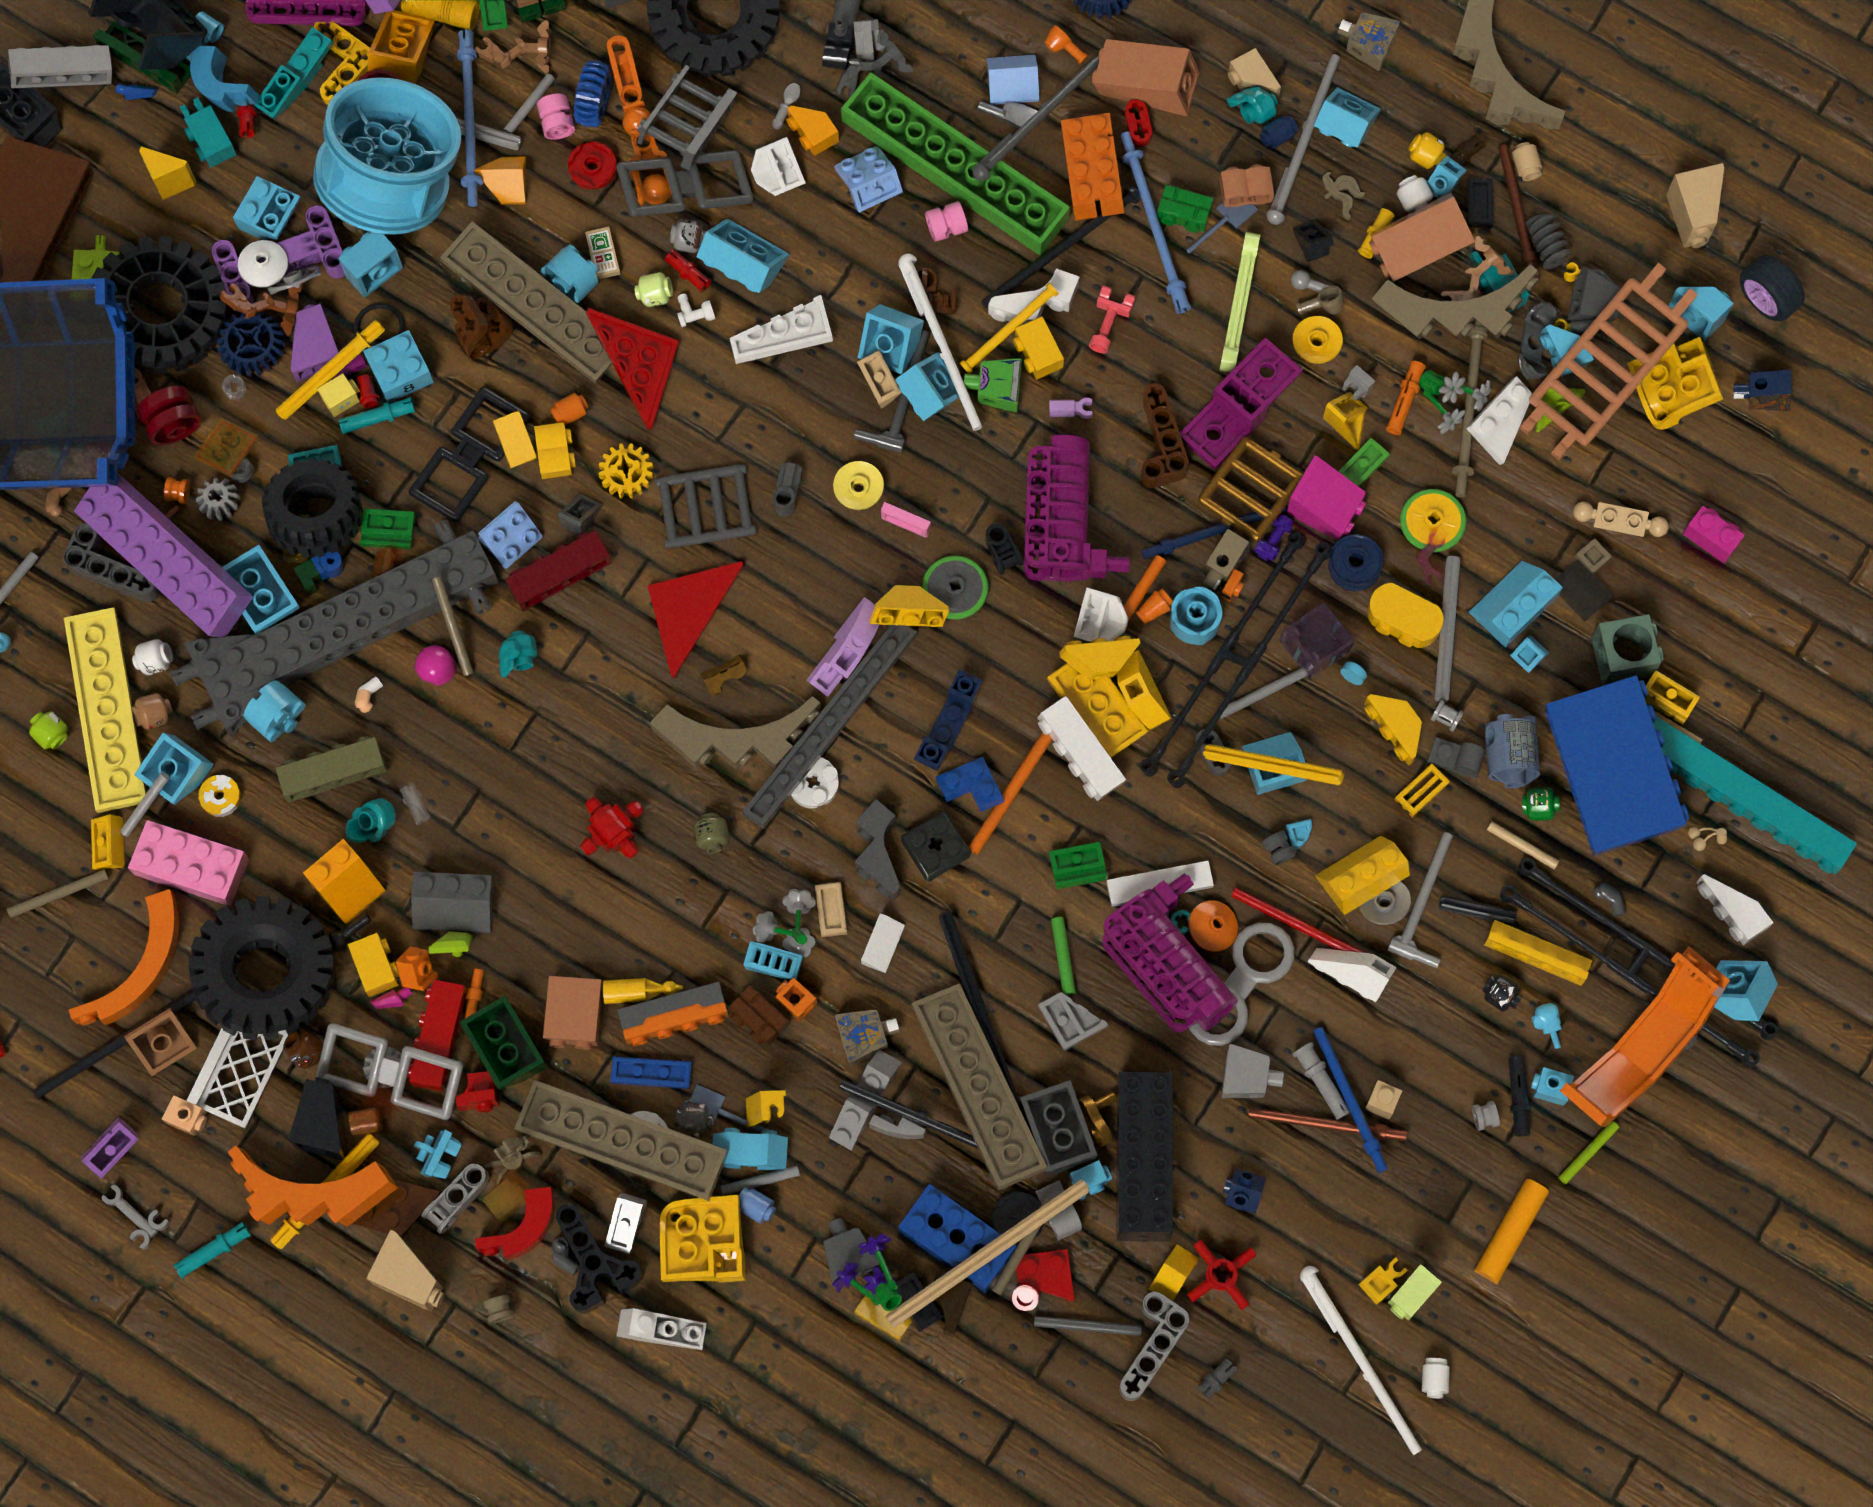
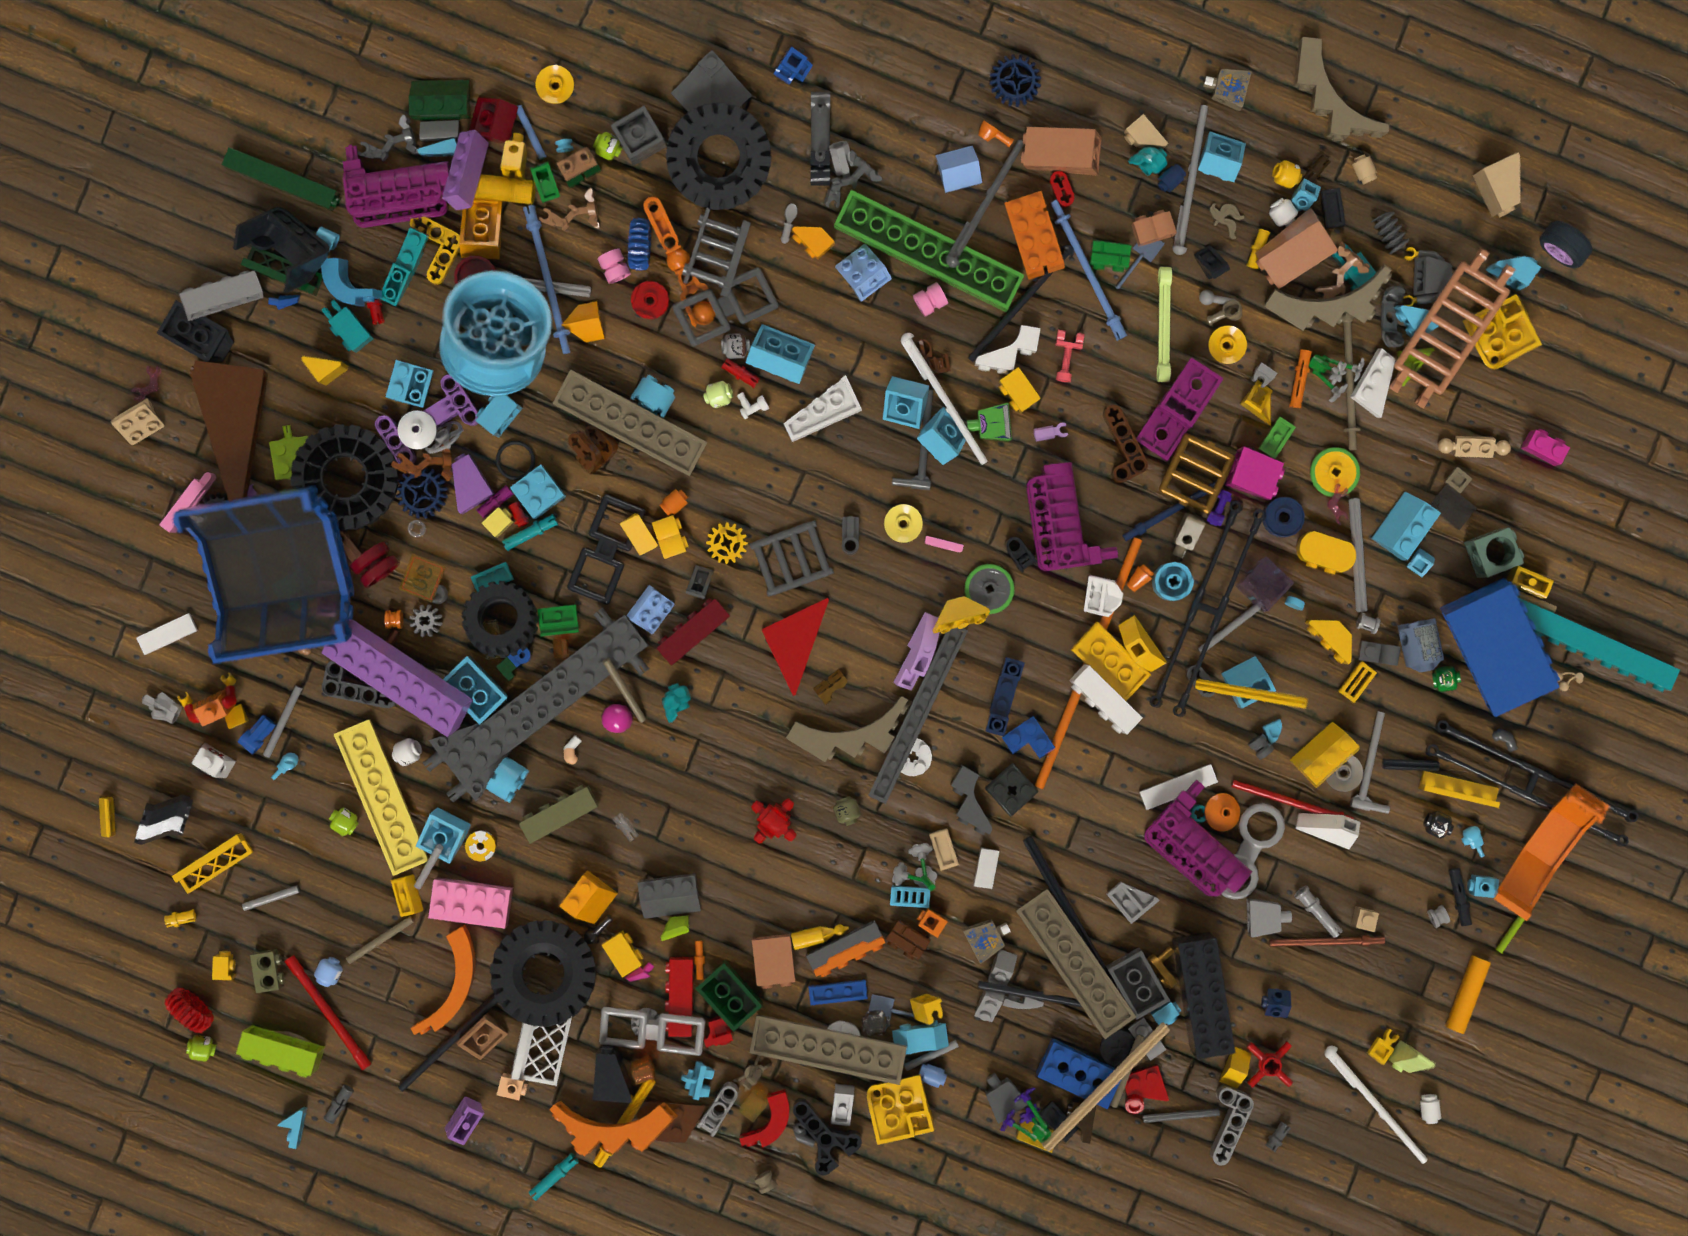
camera: 15 degrees left, 15 degrees up
light grey bar [101,1185,170,1250] -> none
medium nougat head [132,693,172,730] -> none
yellow axle [276,320,385,420] -> none
reddish brown head [283,1030,323,1069] -> none
teal head [345,798,396,843] -> none
tan slope [366,1230,444,1312] -> none
orange brick [396,947,438,991] -> none
light grey piece [503,73,555,134] -> none
tile [585,227,620,279] -> none
red tile [586,308,679,430] -> none
white slope [617,1308,706,1350] -> none
white slope [751,137,805,196] -> none
tan slope [857,350,902,409] -> none
yellow bar [960,282,1059,374] -> none
flat silver piece [977,101,1038,129] -> none
green plate [1049,842,1107,890] -> none
bright green piece [1051,917,1076,996] -> none
yellow slope [1059,636,1140,679] -> none
orange plate [1221,569,1245,602] -> none
blue bar [1313,1027,1388,1173] -> none
tan bar [1487,821,1559,870] -> none
copper bar [1498,145,1539,279] -> none
white slope [1696,874,1773,945] -> none
medium azure slope [1714,960,1778,1021] -> none
dark blue torso [1733,370,1791,411] -> none

